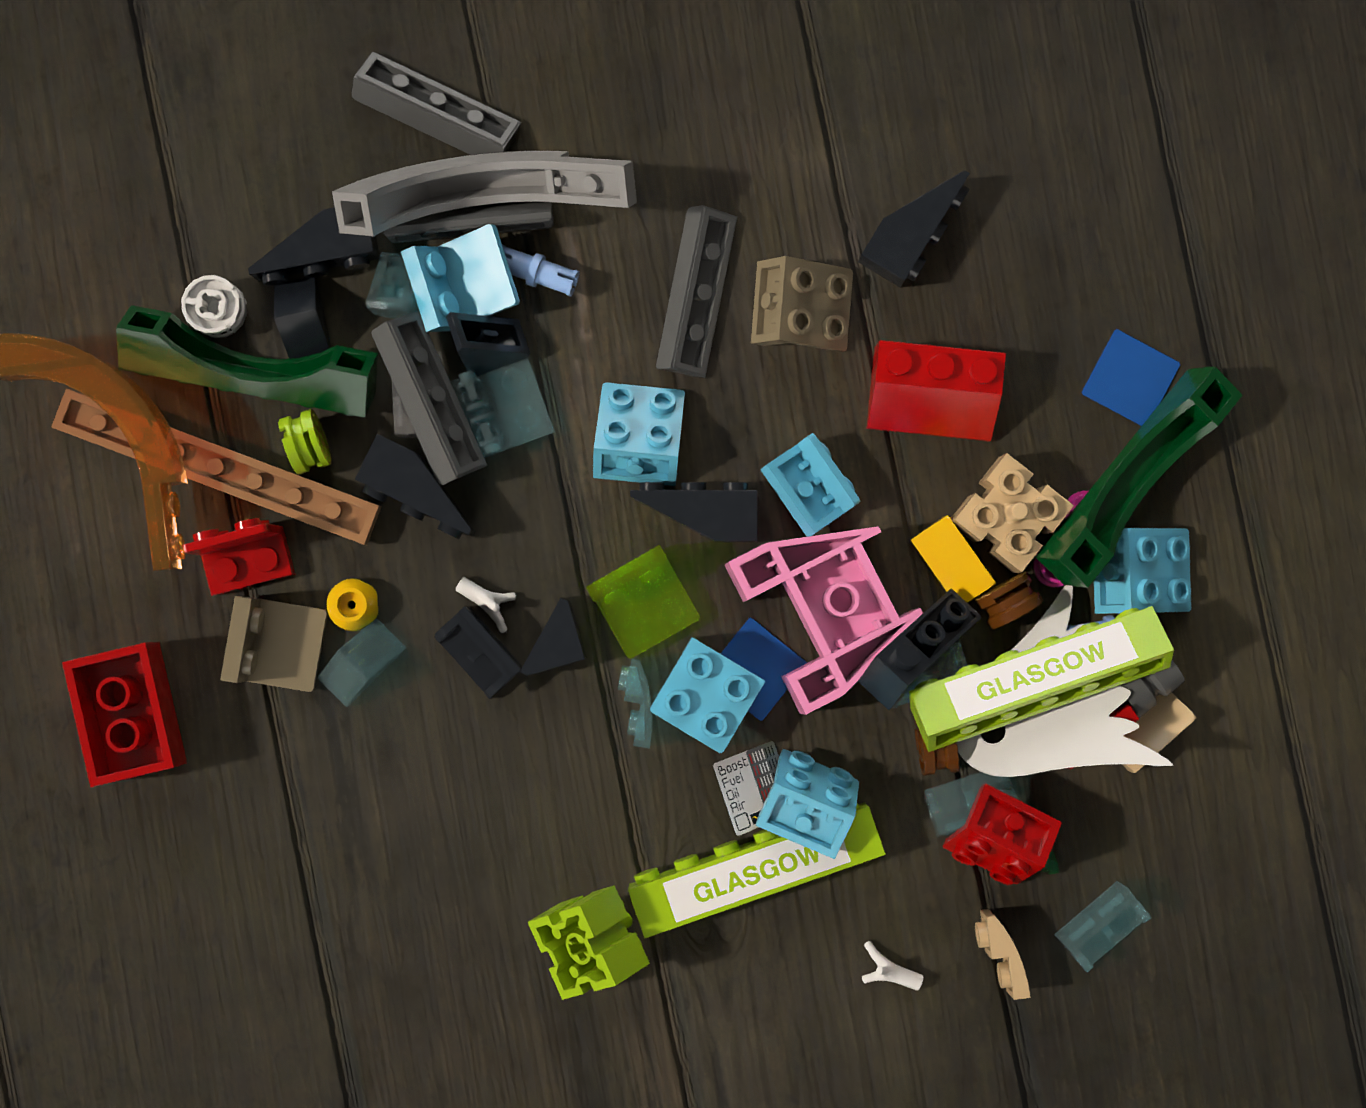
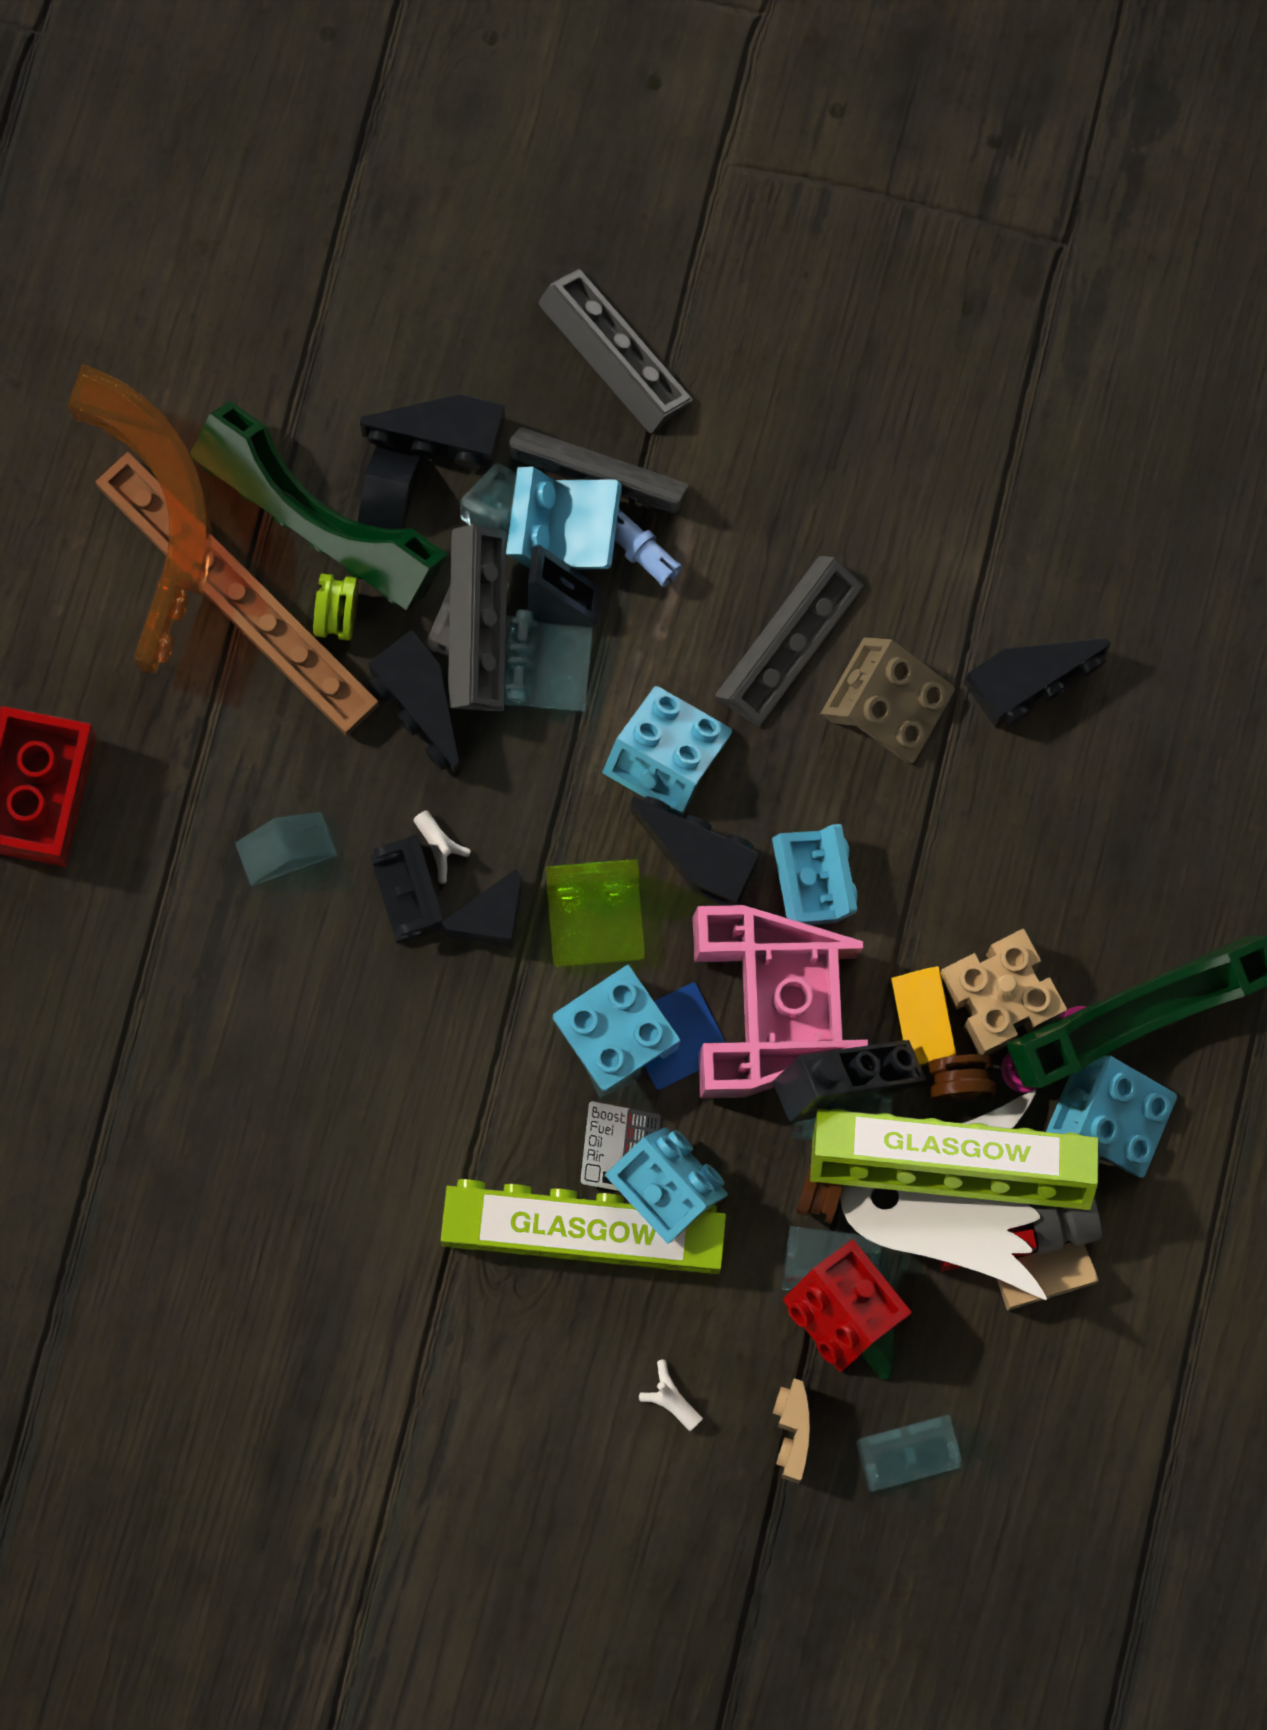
camera: 20 degrees right, 10 degrees down
white wheel [181,275,247,338] -> none
red bracket [182,518,296,596] -> none
dark tan bracket [220,596,328,692] -> none
yellow plate [327,578,378,631] -> none
light grey arch [332,151,637,236] -> none
lime brick [528,885,650,1000] -> none
clear light blue slope [618,658,653,749] -> none
red slope [866,340,1006,442] -> none
blue sticker [1082,329,1180,426] -> none

